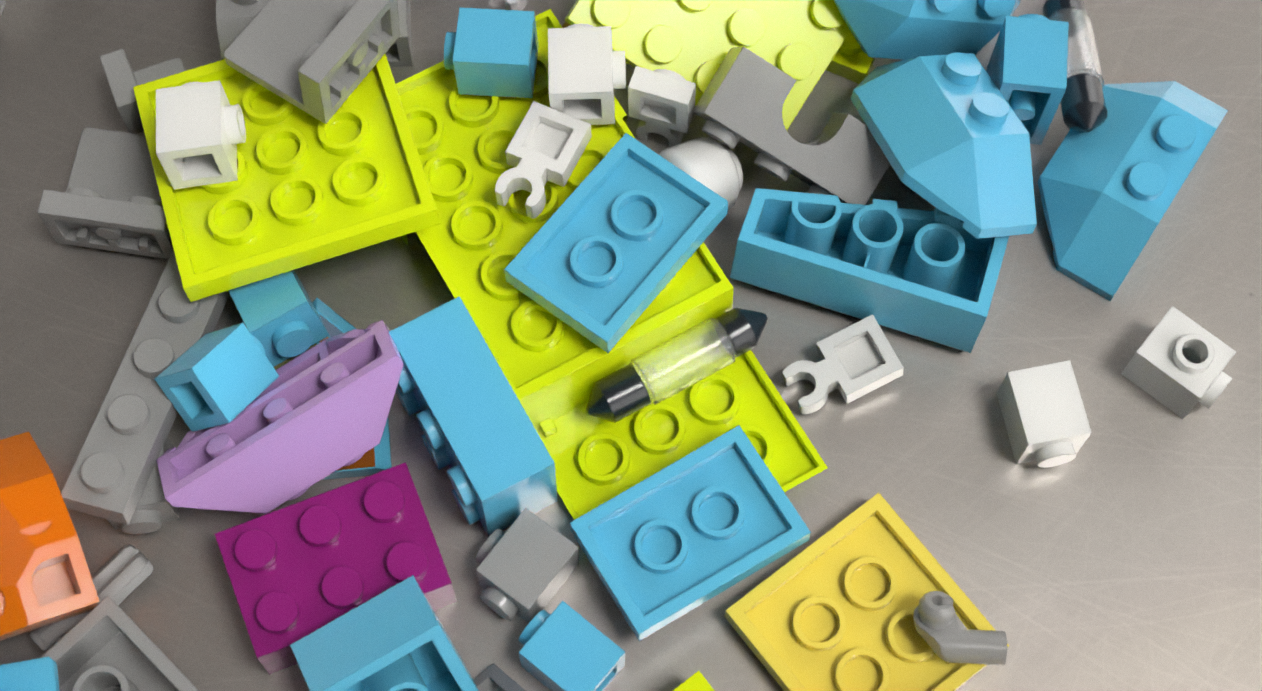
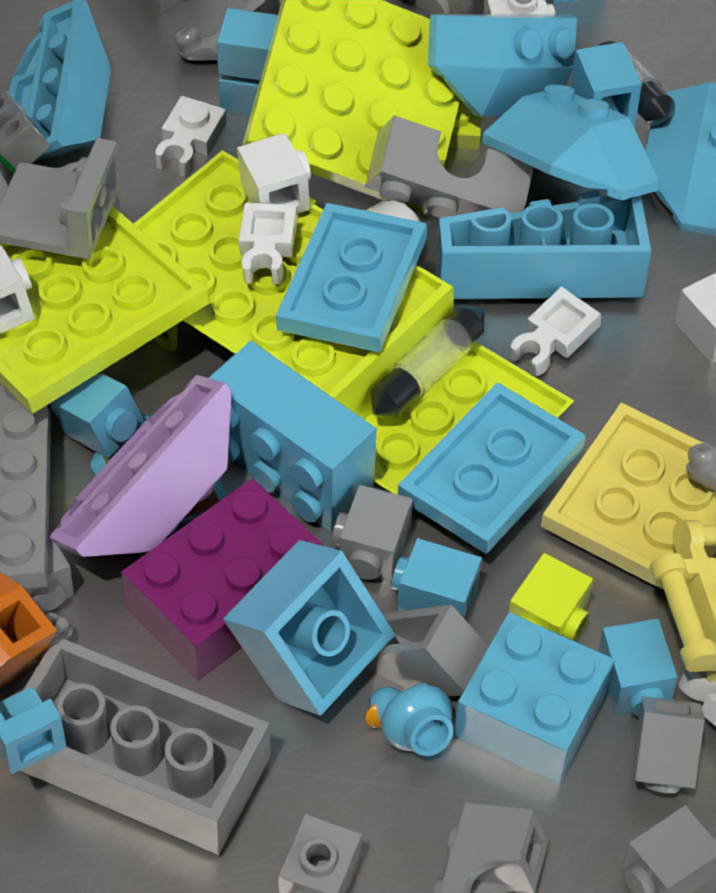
camera: 20 degrees left, 15 degrees down
medium azure brick [155,323,279,432] -> none
medium azure brick [444,7,539,98] -> none
white plate [628,66,696,147] -> none

